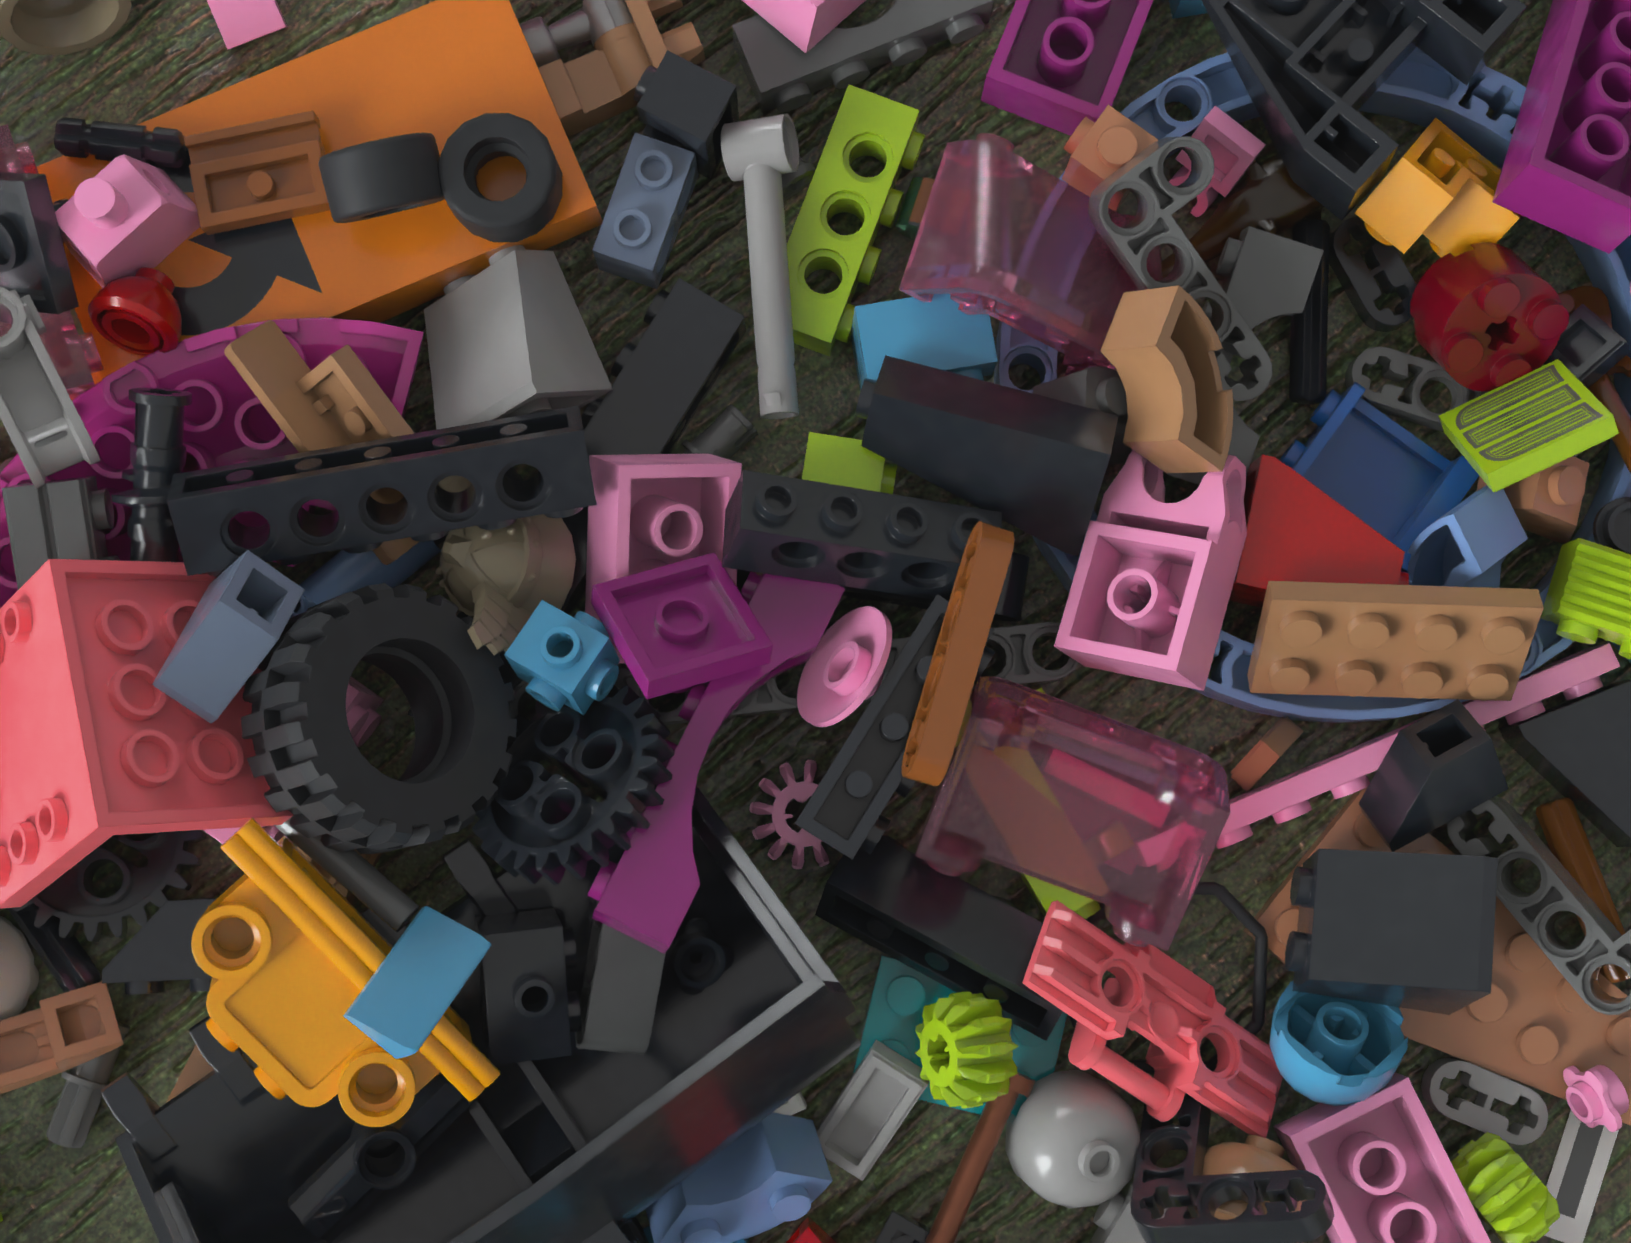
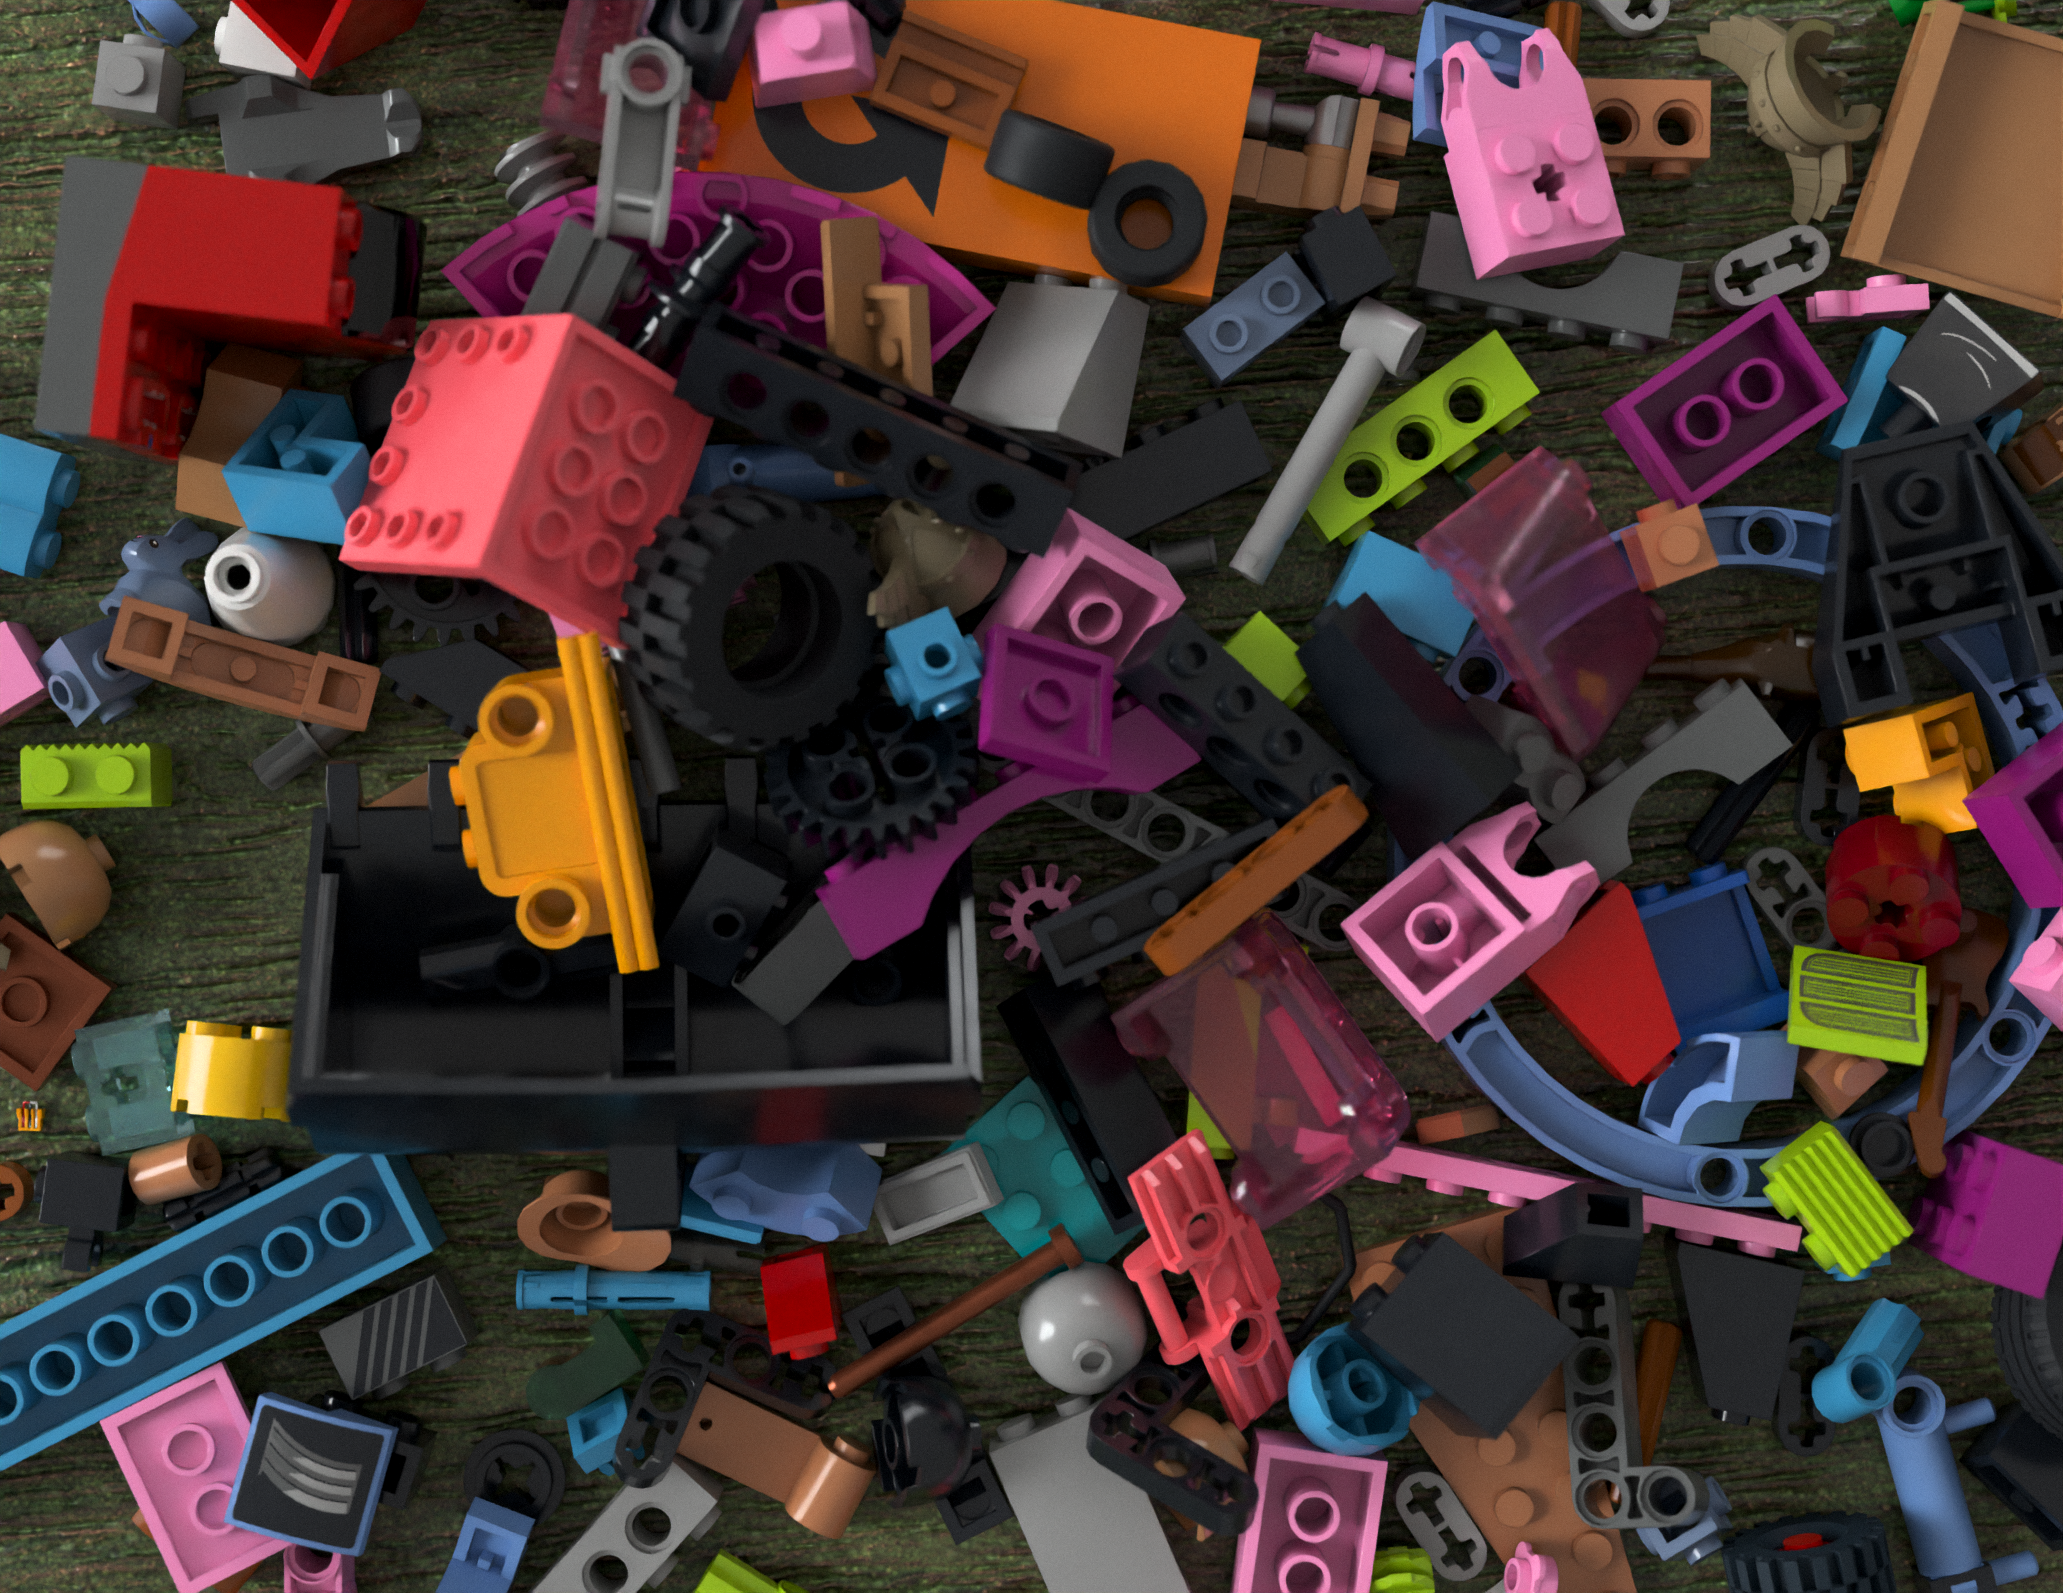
camera: 40 degrees right, 5 degrees up
red brick [88,267,182,356] -> none
sand blue slope [152,550,305,724] -> none
dark azure slope [343,906,492,1059] -> none
bright pink dish [797,606,892,727] -> none
lime gear [915,991,1019,1109] -> none
dark grey beam [1088,137,1272,401] -> none
medium nougat brick [1101,285,1233,473] -> none
bright pink plate [1169,105,1266,217] -> none
medium nougat plate [1247,581,1544,701] -> none
black tile [1545,304,1630,389] -> none

